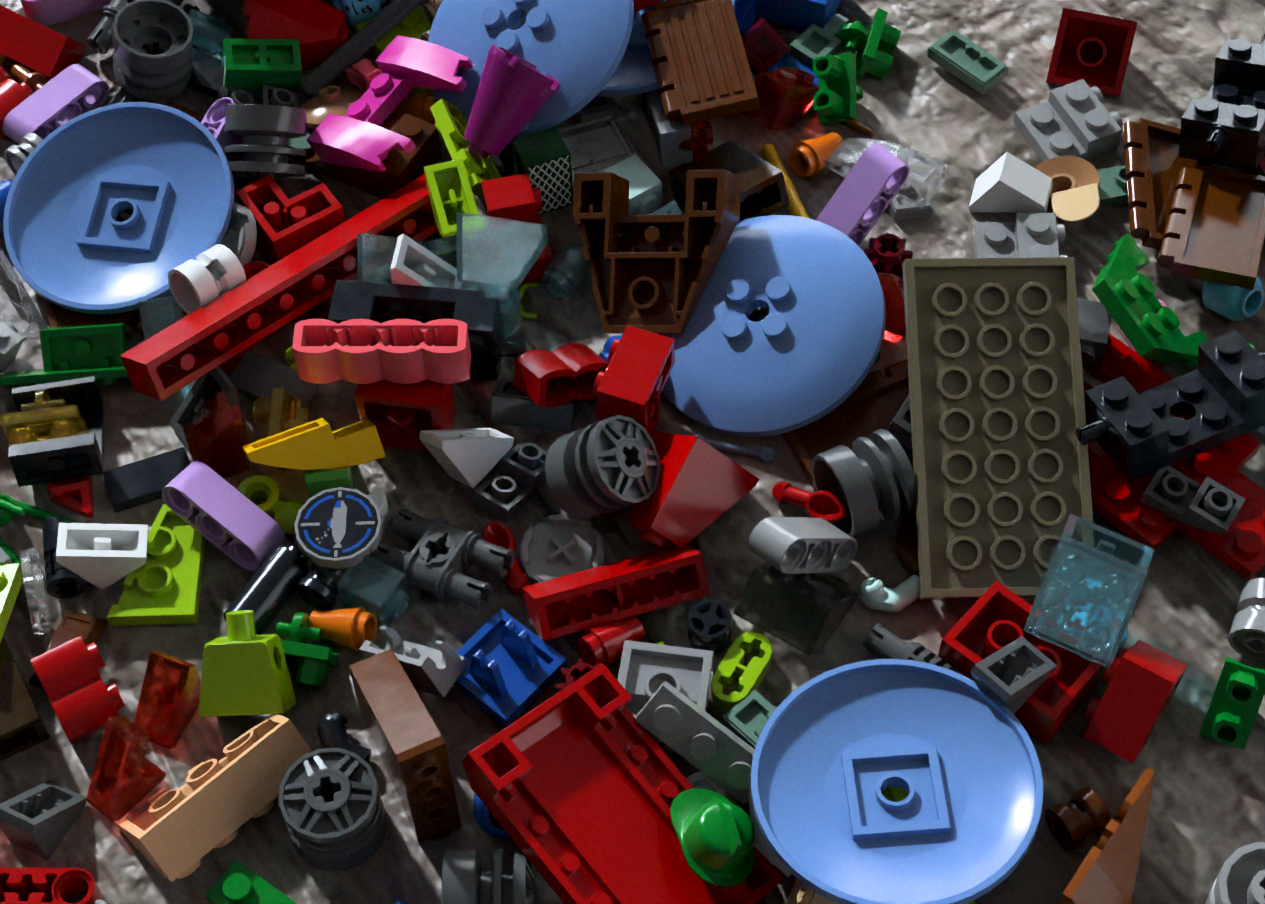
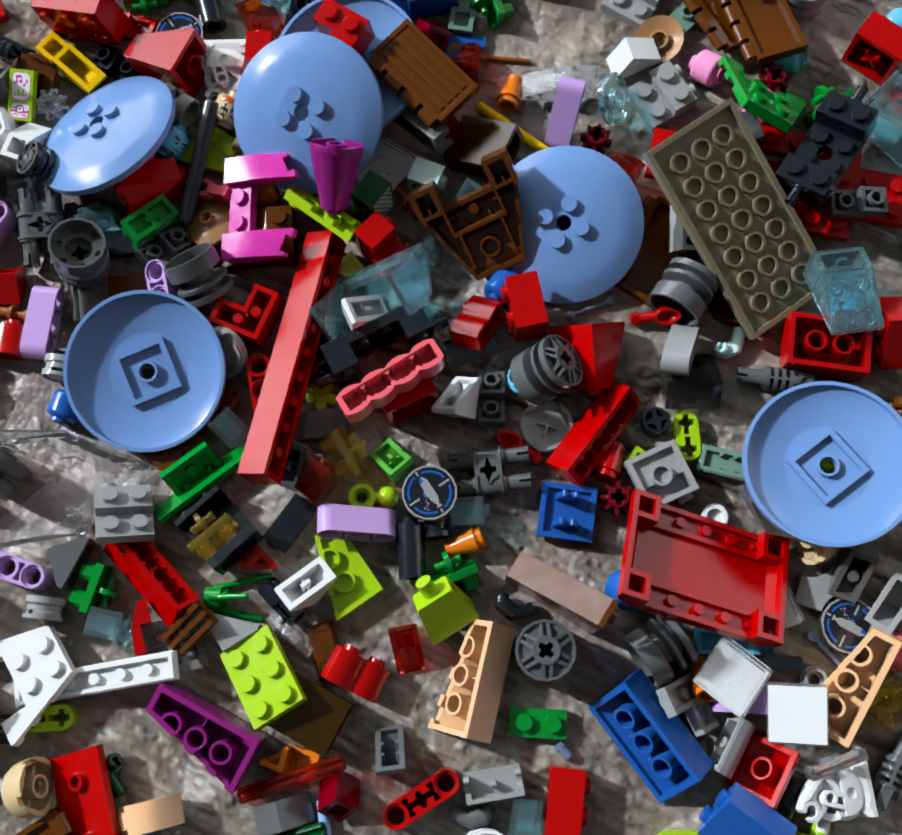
camera: 30 degrees left, 20 degrees up
clear red slope [86,716,166,821] -> none
white wheel [167,244,246,314] -> none
yellow slope [242,417,386,470] -> none
light grey hinge [359,626,469,697] -> none
lime slope [424,158,482,238] -> none
light grey plate [635,681,755,805] -> none
green piece [670,788,755,887] -> none
green hips [813,51,863,127] -> none
dark grey slope [971,636,1057,714] -> none
tan piece [1050,183,1100,222] -> none
none -> clear light blue tile [598,72,629,125]
none -> bright pink head [688,49,727,88]
none -> dark red gear [758,64,790,93]

